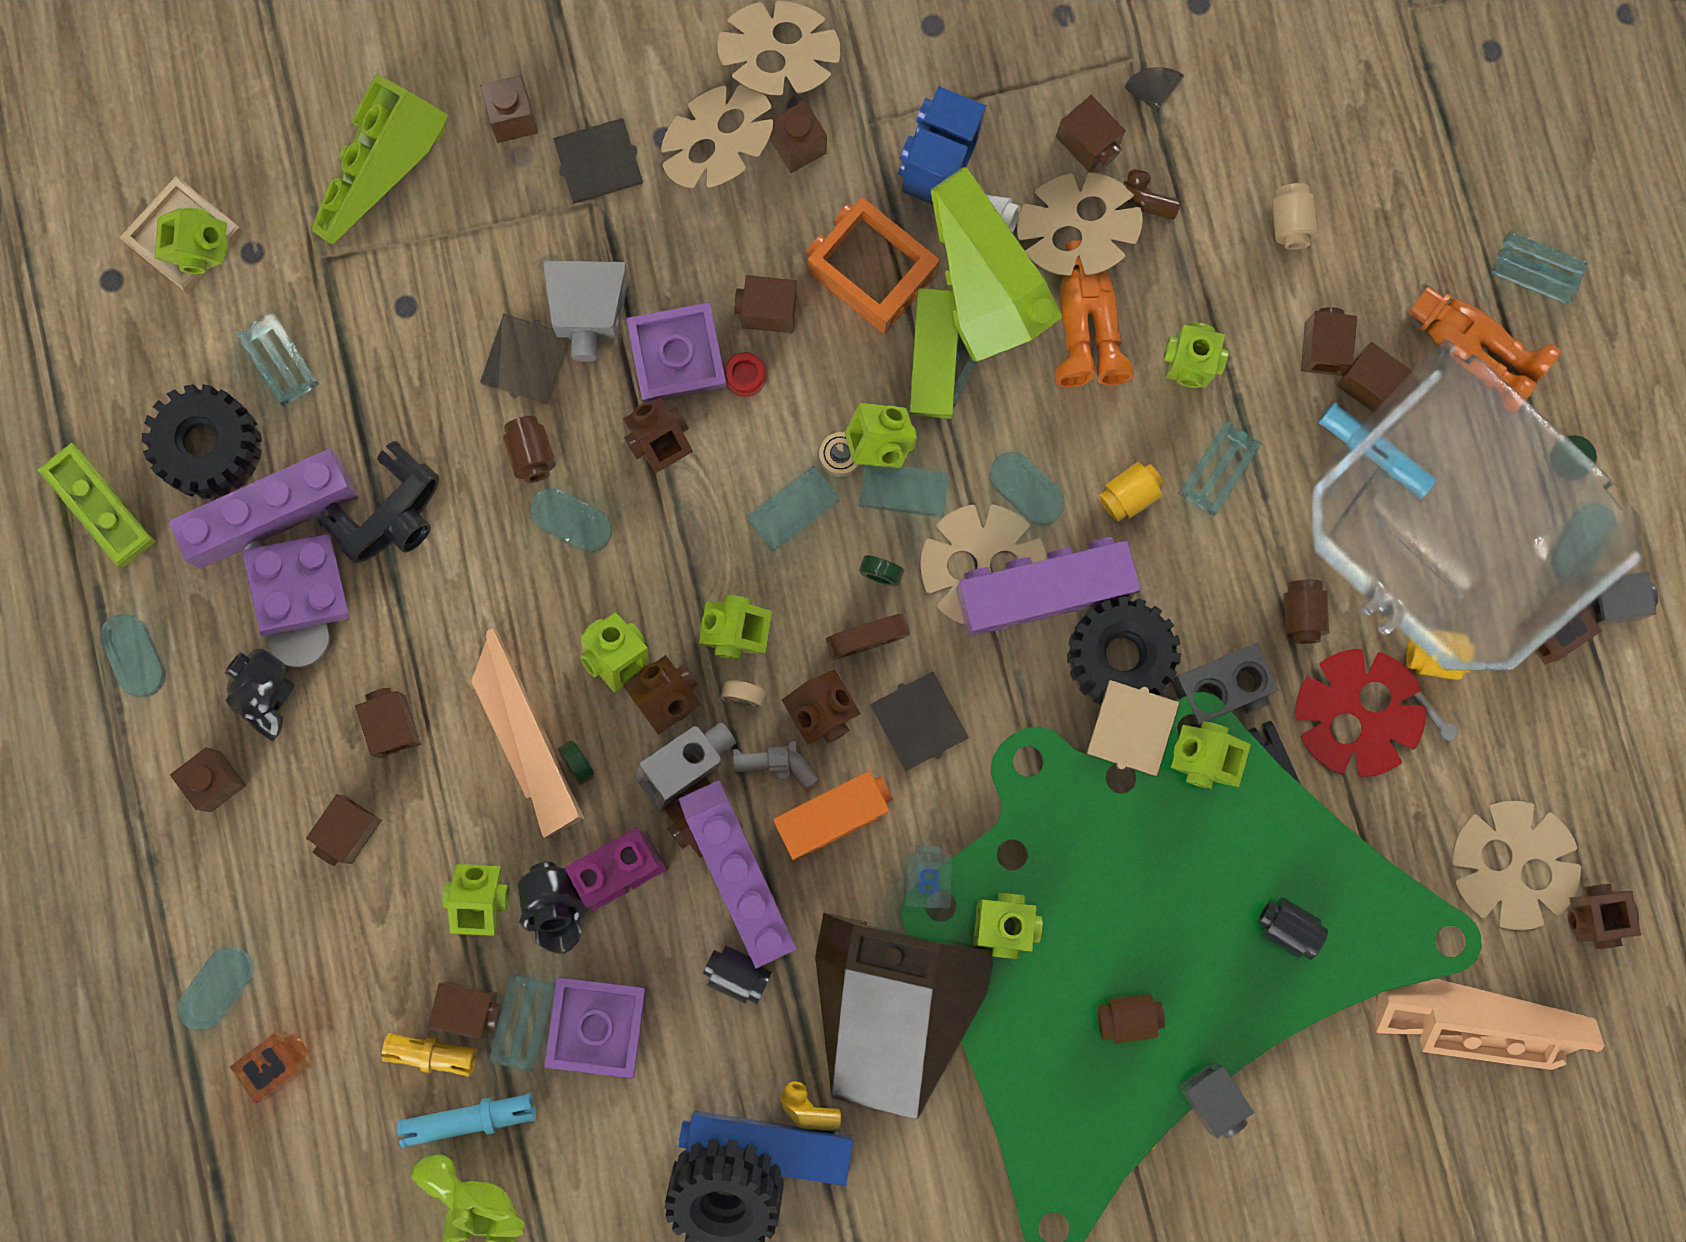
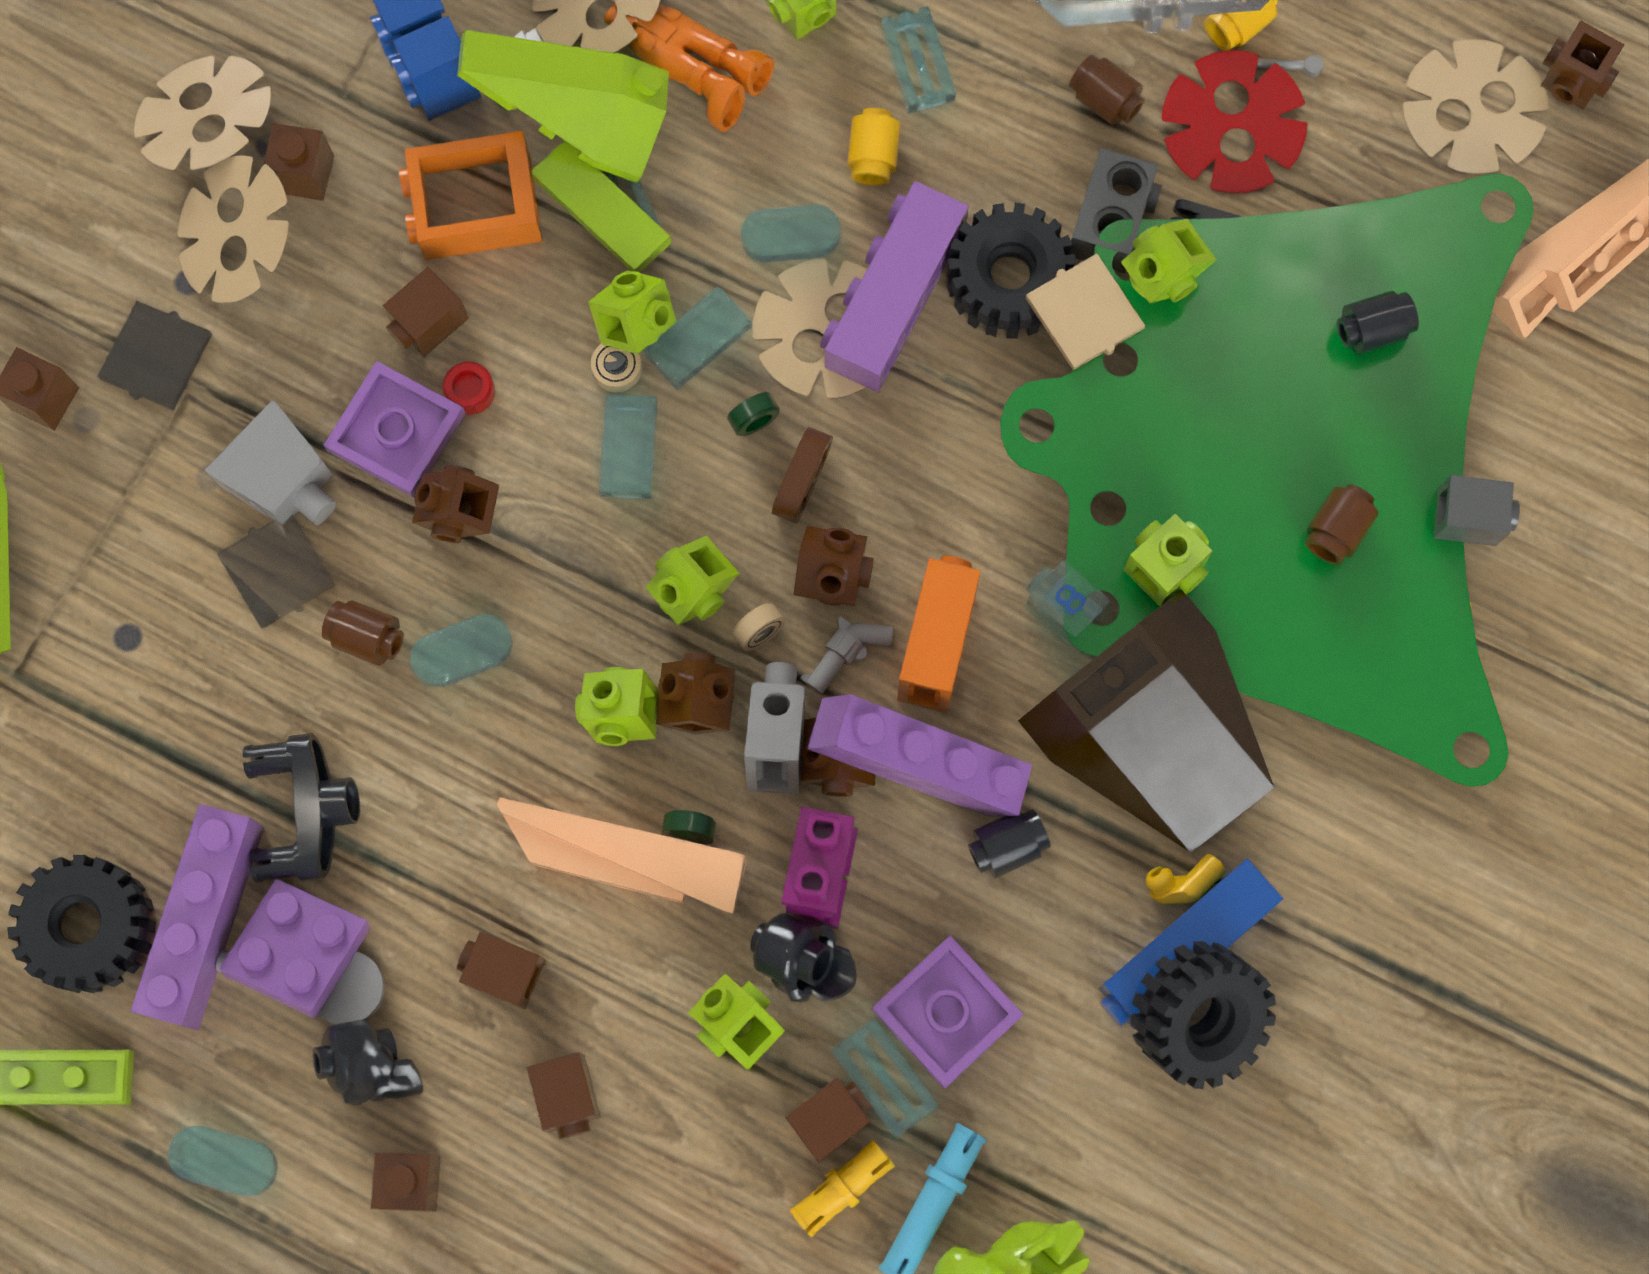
camera: 40 degrees left, 5 degrees down
clear light blue tile [236,312,319,407] -> none
clear smoke piece [870,671,969,772] -> none

